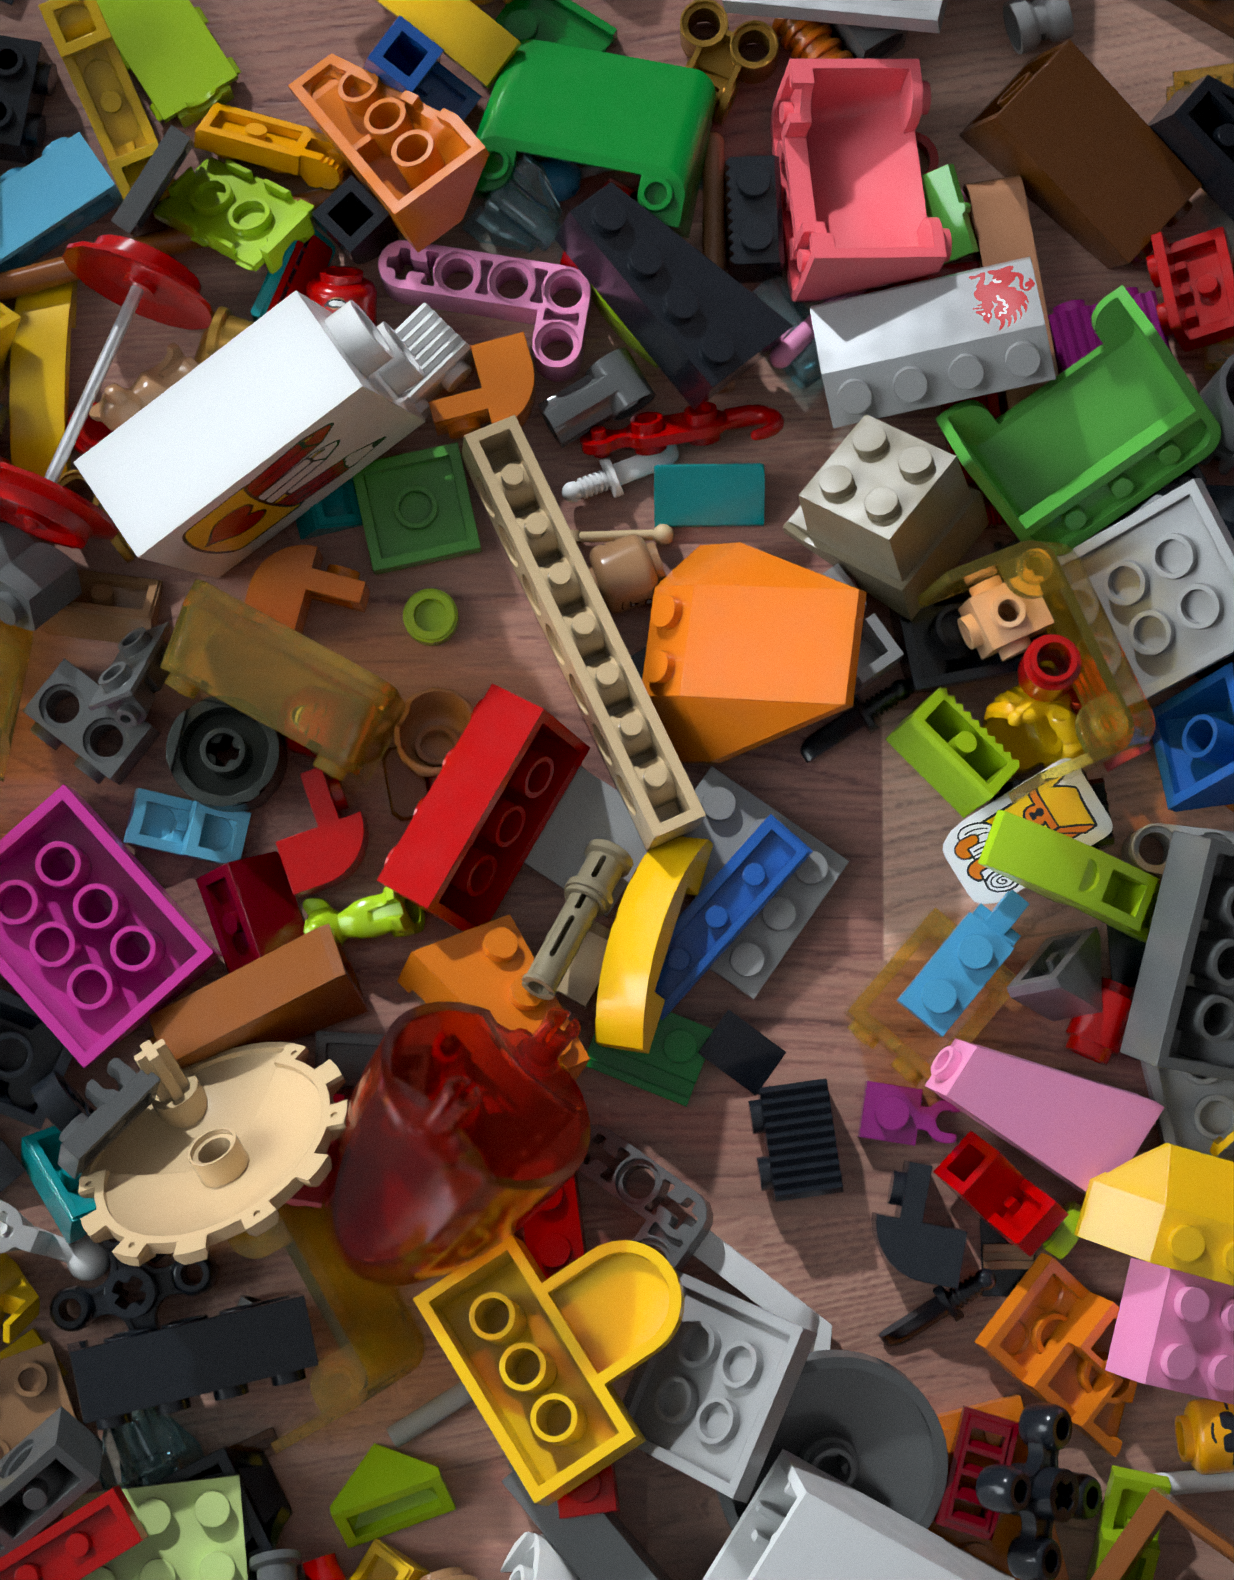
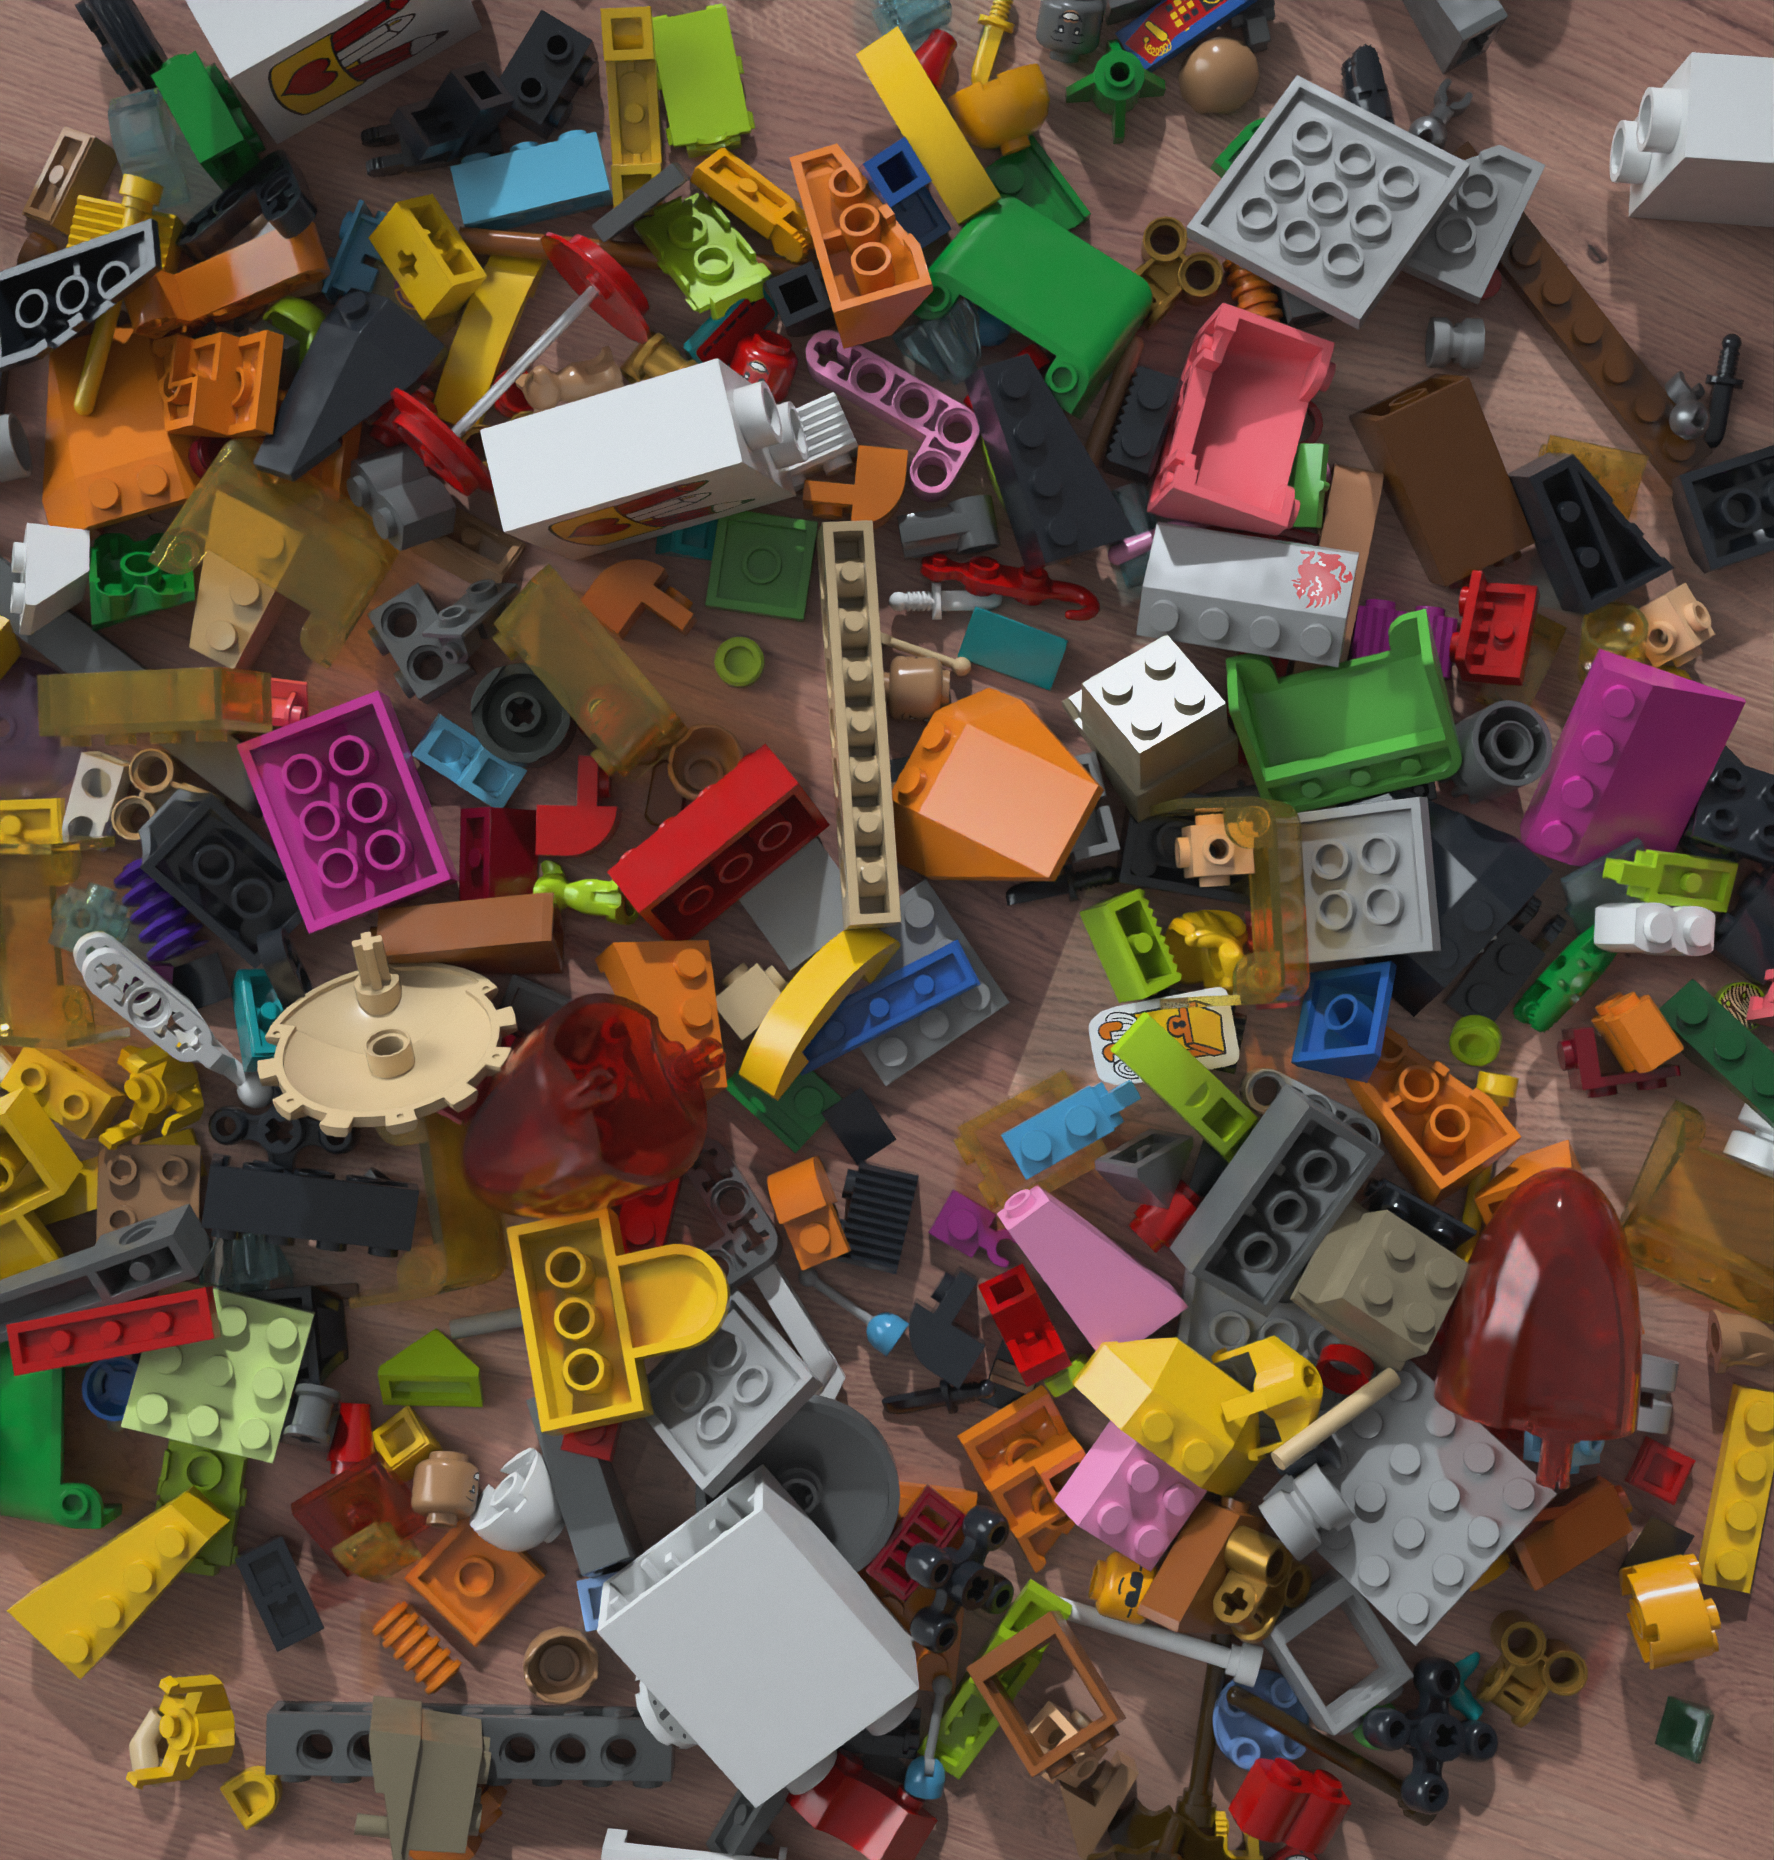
camera: 25 degrees right, 5 degrees up
dark grey plate [58,1058,160,1179] -> none
dark tan pin [522,839,633,1000] -> none
red brick [1017,634,1082,702] -> none
none -> orange brick [767,1155,851,1271]
none -> hinge [798,1267,909,1357]

